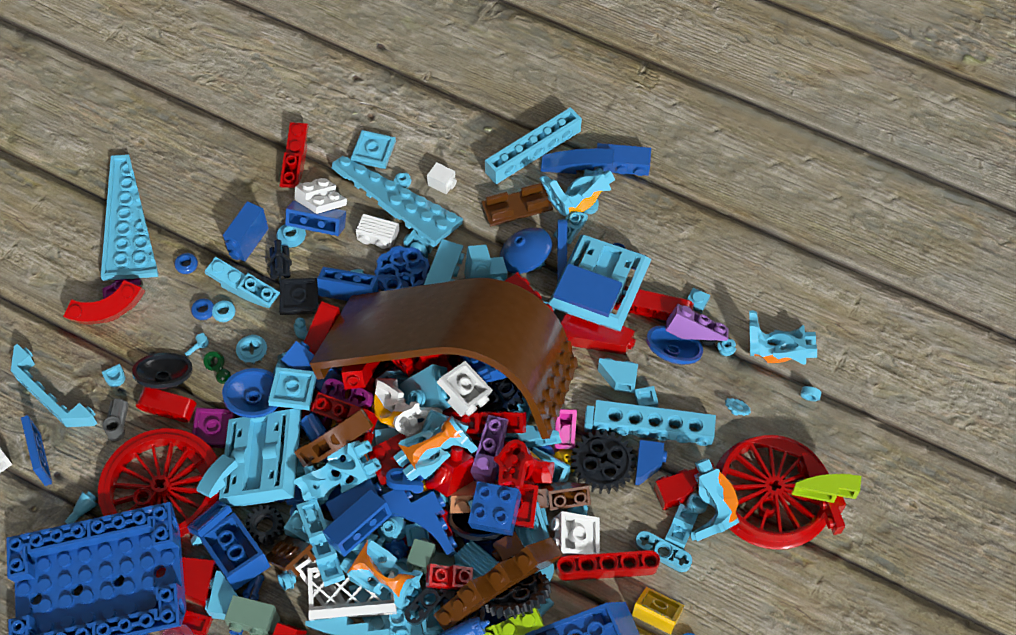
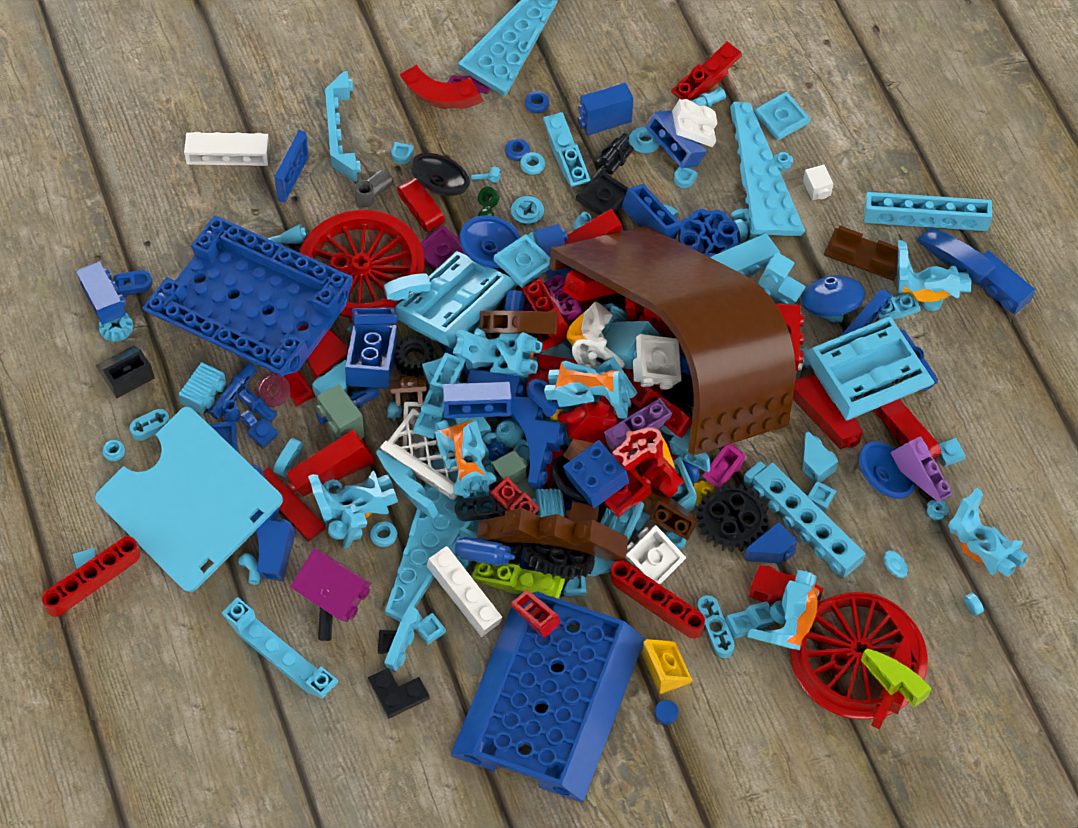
camera: 40 degrees right, 0 degrees up
white brick [356,214,399,249] -> none
medium azure plate [407,389,426,407] -> none
blue tile [553,263,623,317] -> none
none -> medium azure tile [674,166,698,188]
none -> medium azure pin [692,87,726,108]

